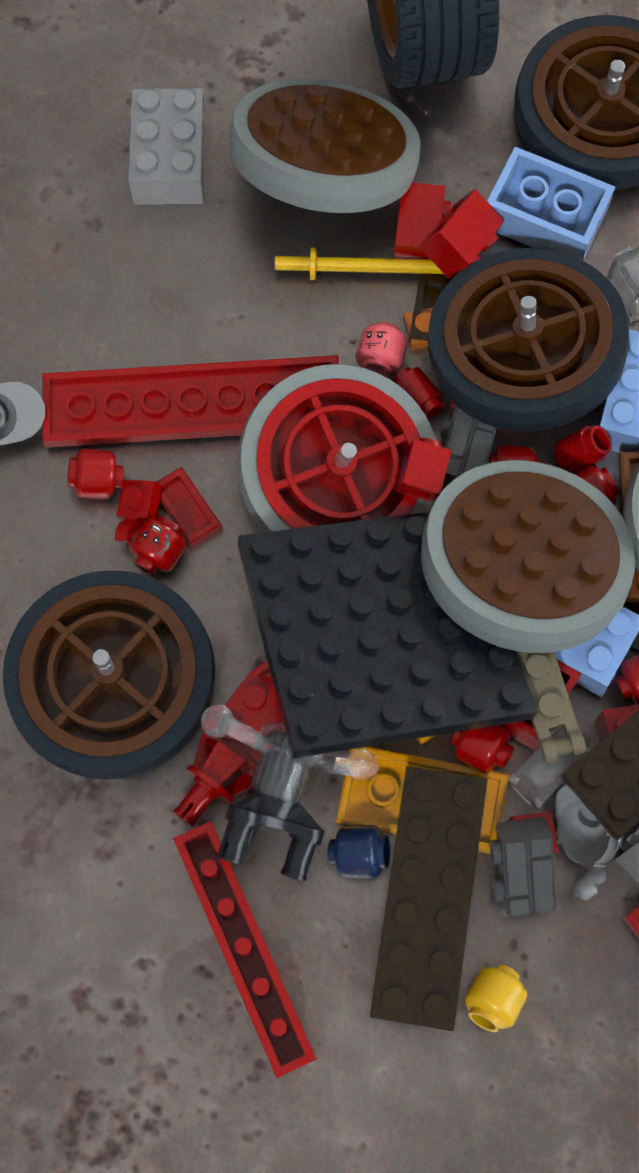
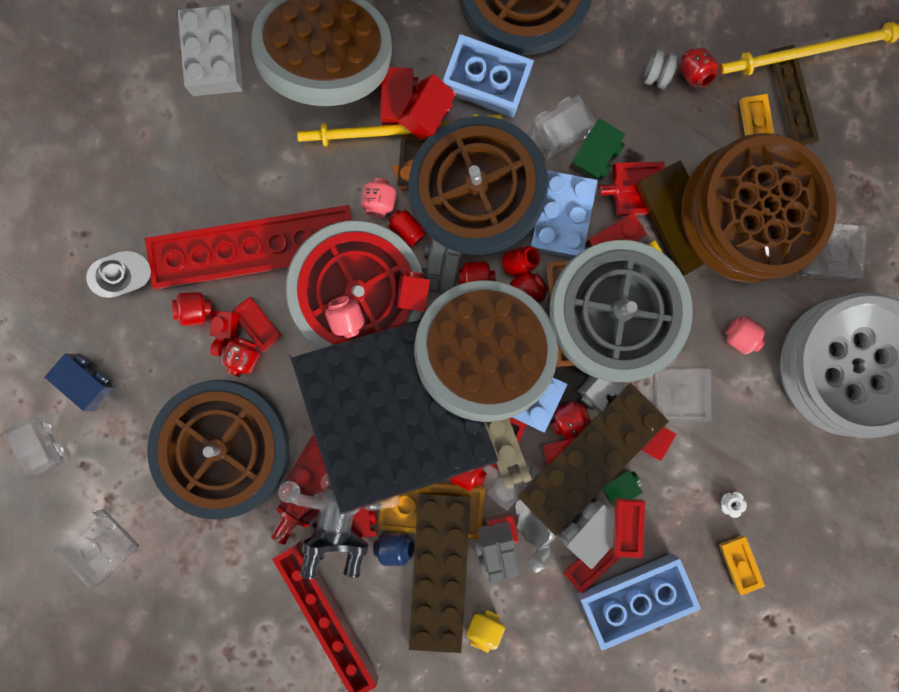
camera: 10 degrees left, 15 degrees up
none -> coral head [325,296,364,338]
none -> red brick [348,505,378,538]

